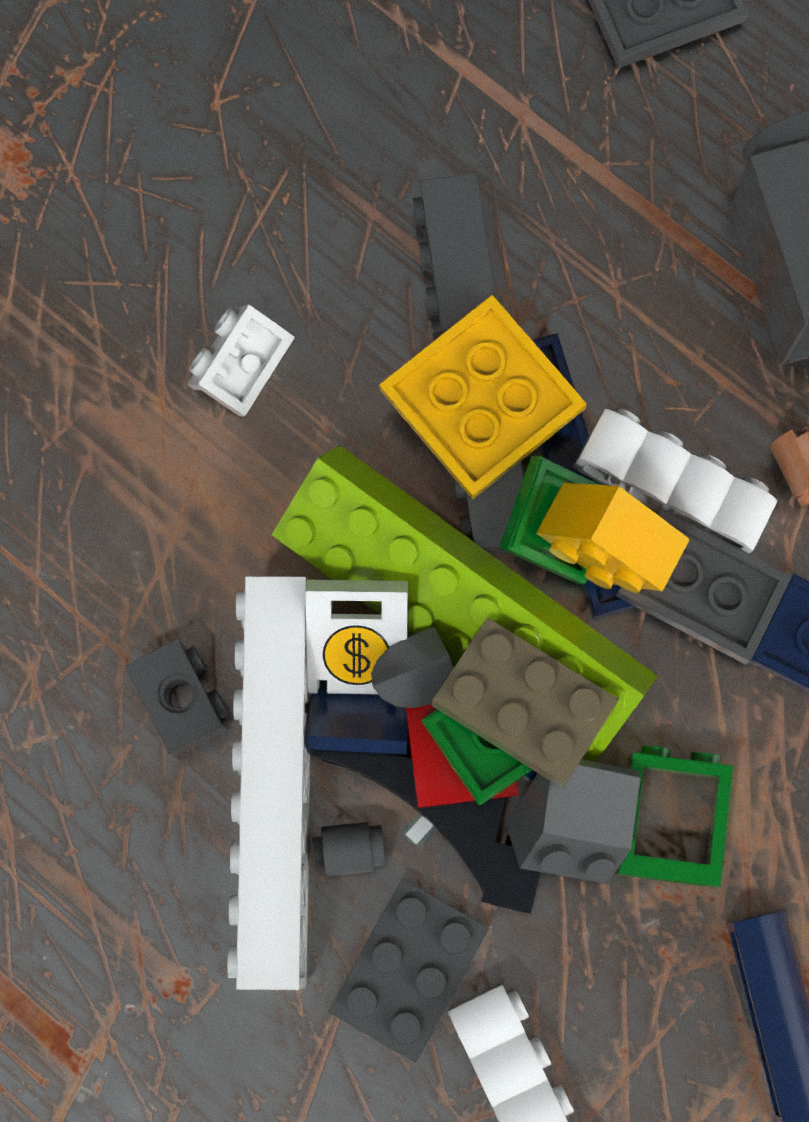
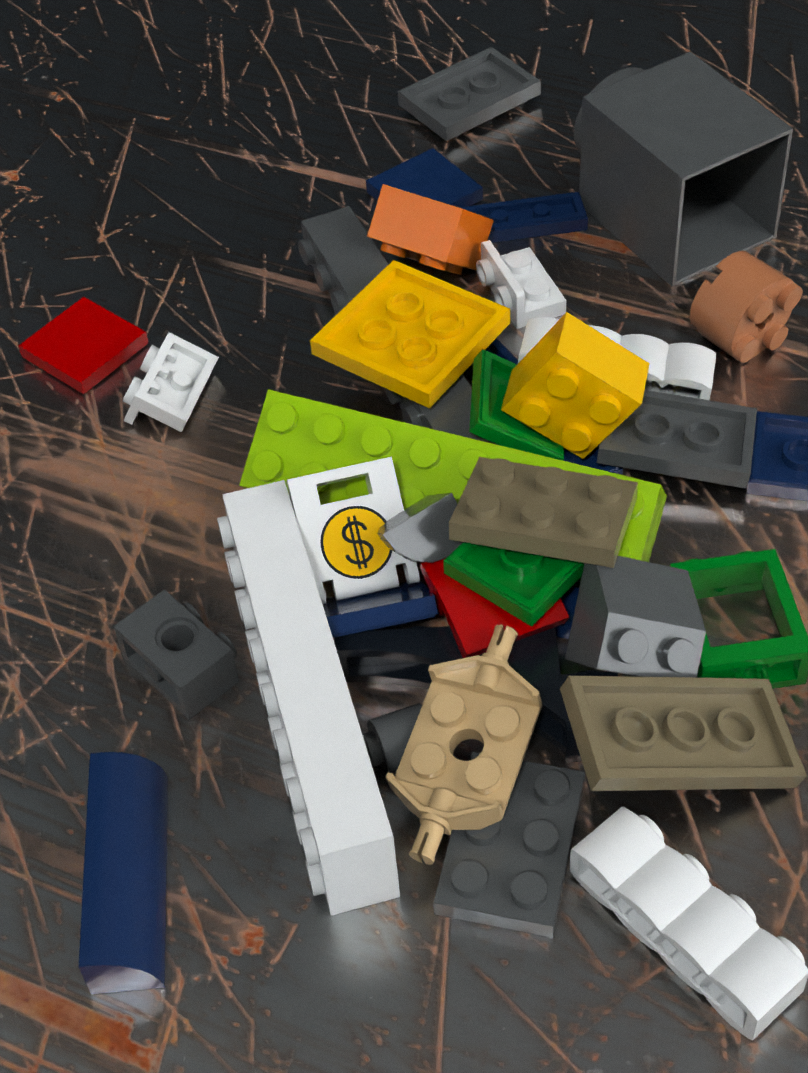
camera: 20 degrees left, 30 degrees down
none -> red tile [18,296,149,394]
none -> dark blue brick [79,752,168,995]
none -> dark blue tile [366,148,483,207]
none -> orange brick [367,184,494,275]
none -> tan plate [386,625,542,865]
none -> dark blue tile [459,192,588,243]
none -> white bracket [476,240,566,329]
none -> dark tan plate [560,676,807,791]

